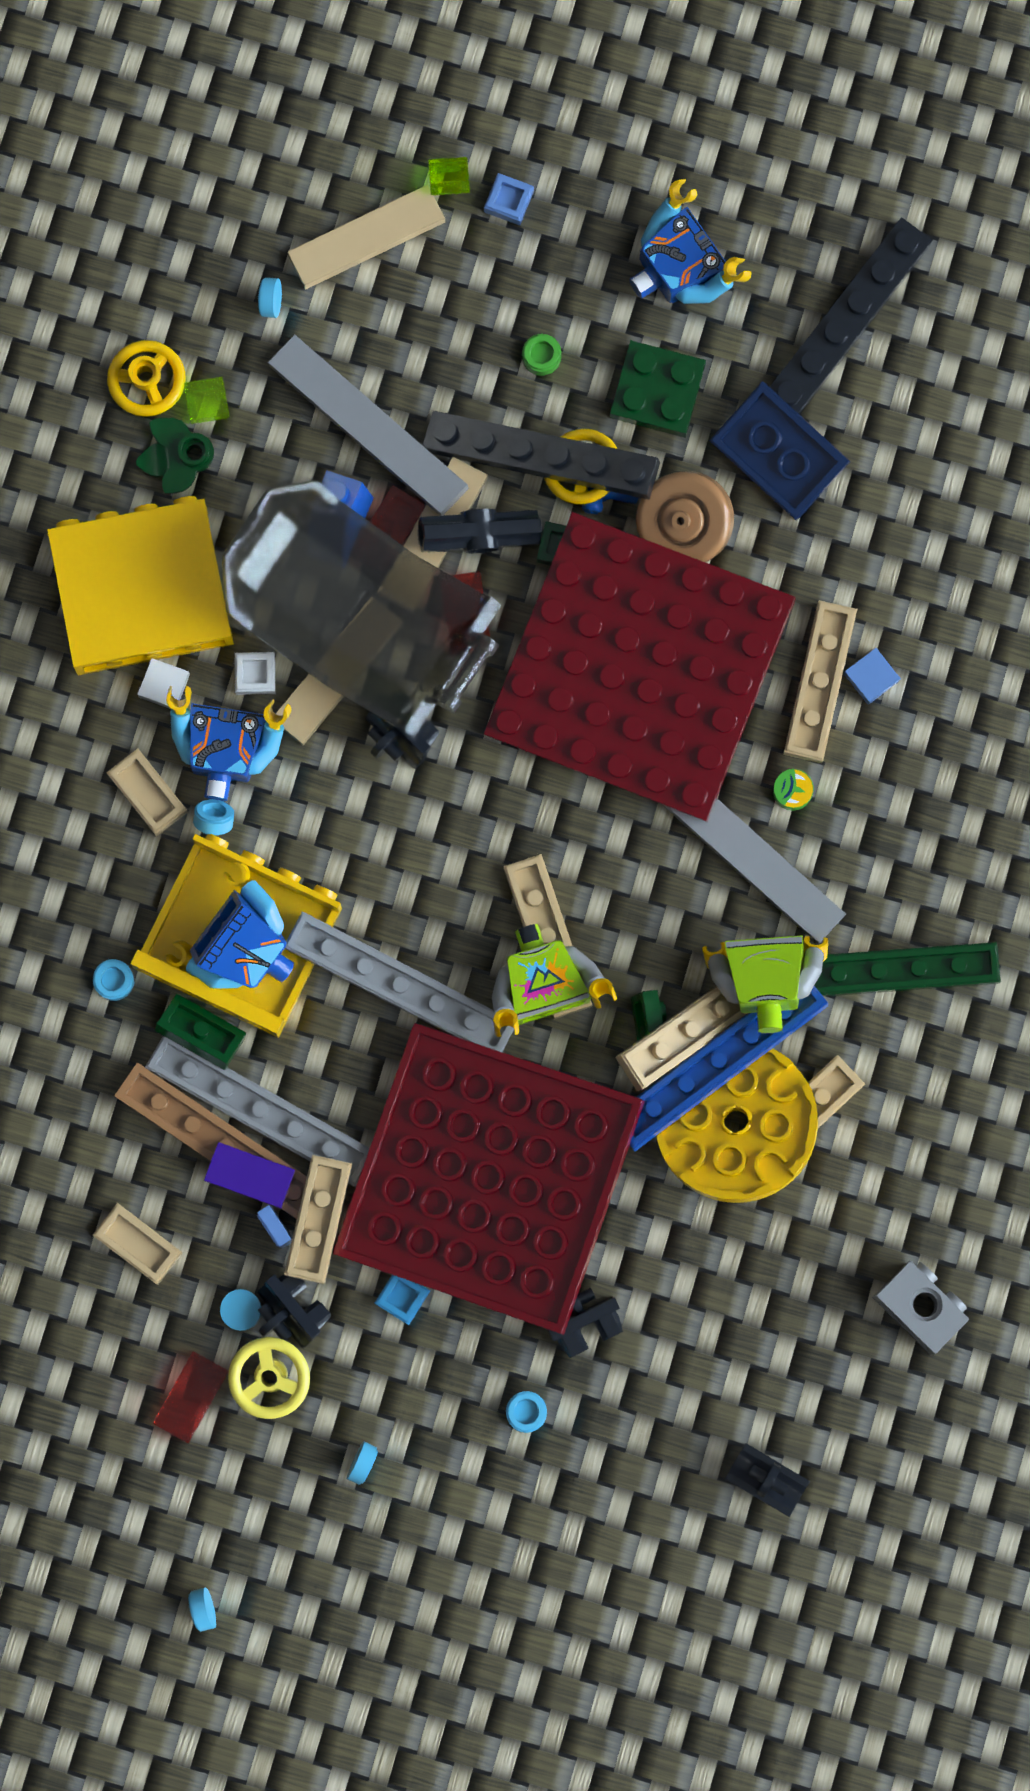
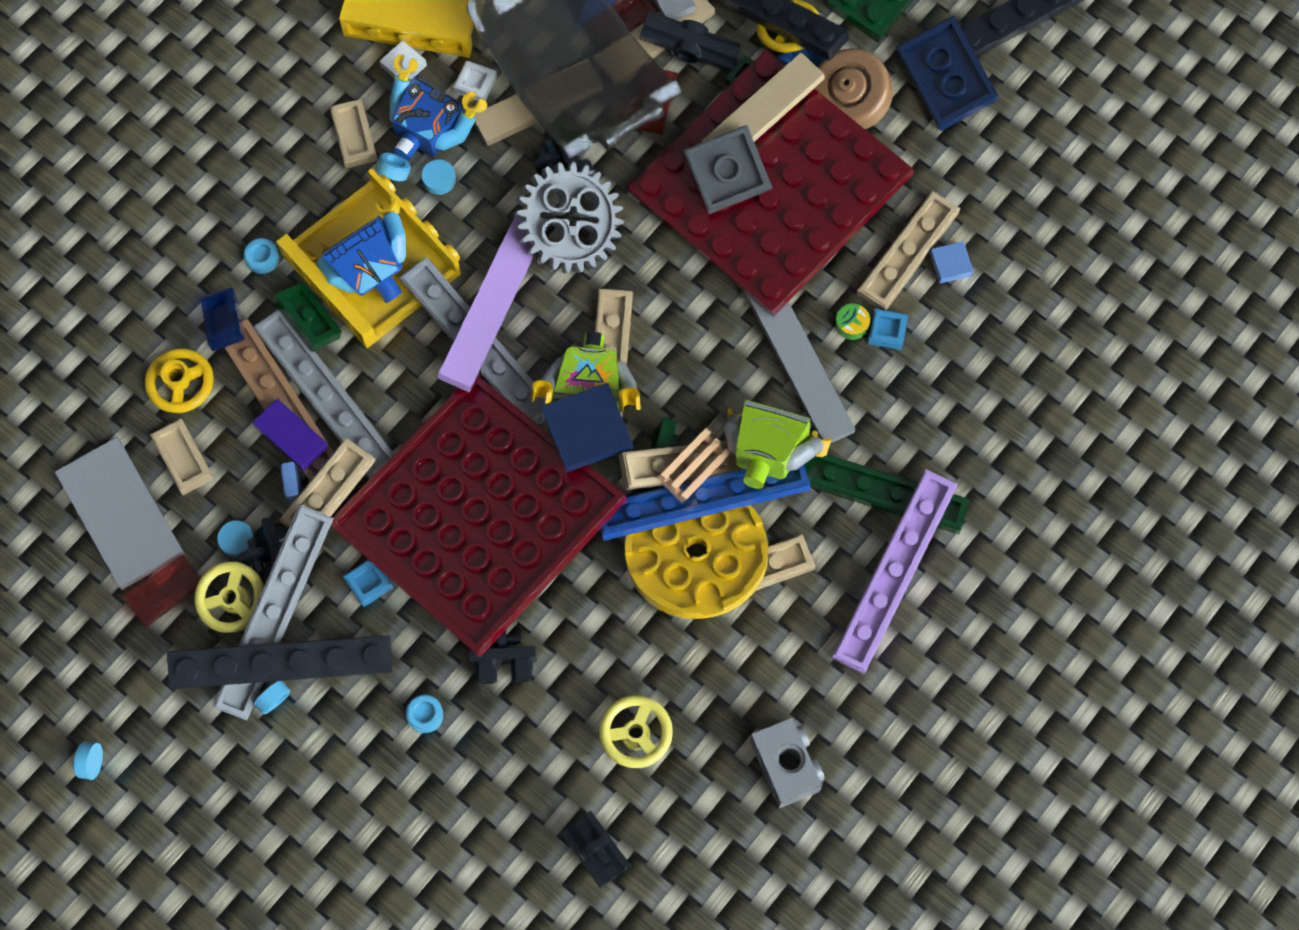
camera: 25 degrees right, 10 degrees down
none -> light grey tile [55,437,185,590]
none -> yellow piece [145,348,214,413]
none -> black plate [167,635,393,689]
none -> clear blue tile [201,287,245,352]
none -> light grey tile [212,504,334,720]
none -> medium azure tile [422,160,456,195]
none -> lavender tile [438,216,548,392]
none -> light grey gear [514,162,624,274]
none -> dark blue tile [541,383,633,473]
none -> light yellow piece [599,695,673,768]
none -> light nougat tile [657,428,731,503]
none -> dark grey tile [684,125,772,215]
none -> tan tile [702,53,825,142]
none -> lavender tile [832,469,958,675]
none -> dark azure tile [868,309,908,350]

